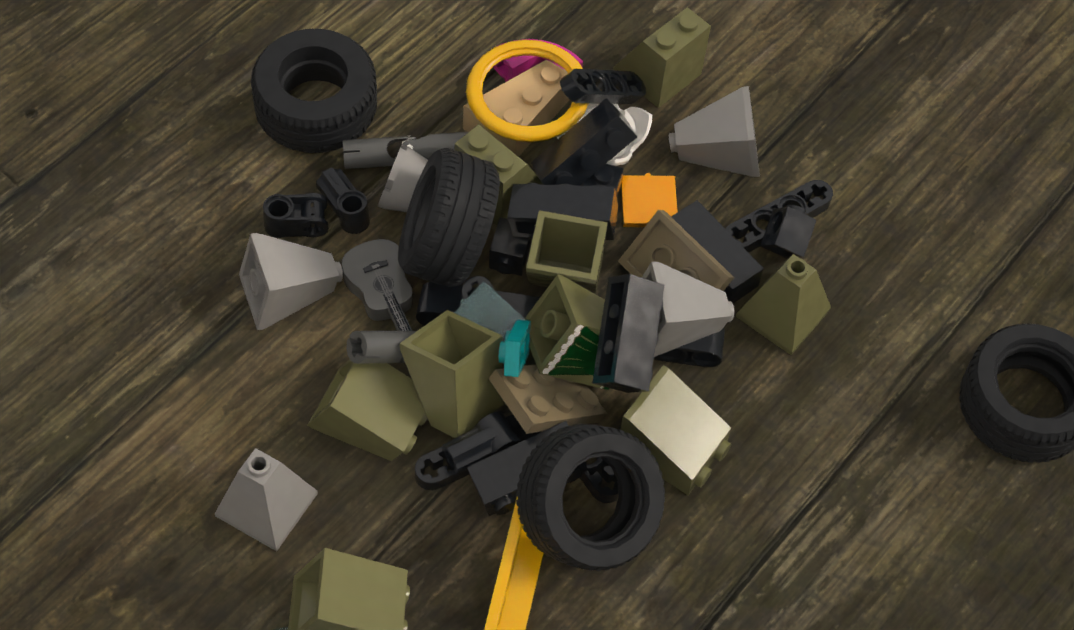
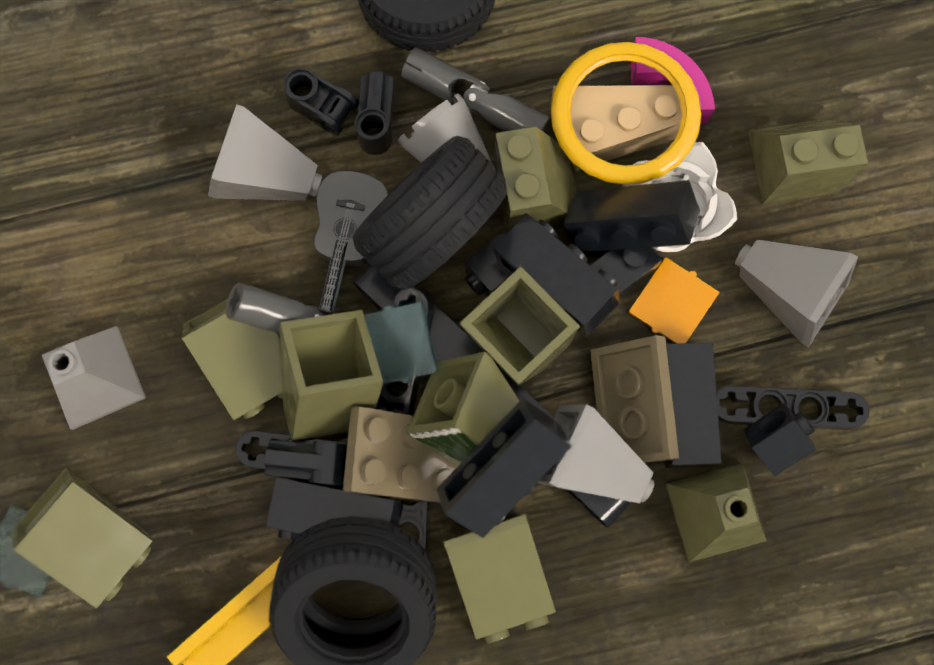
camera: 40 degrees right, 20 degrees up
teal plate [499,320,531,377] -> none
black beam [560,68,646,104] -> none

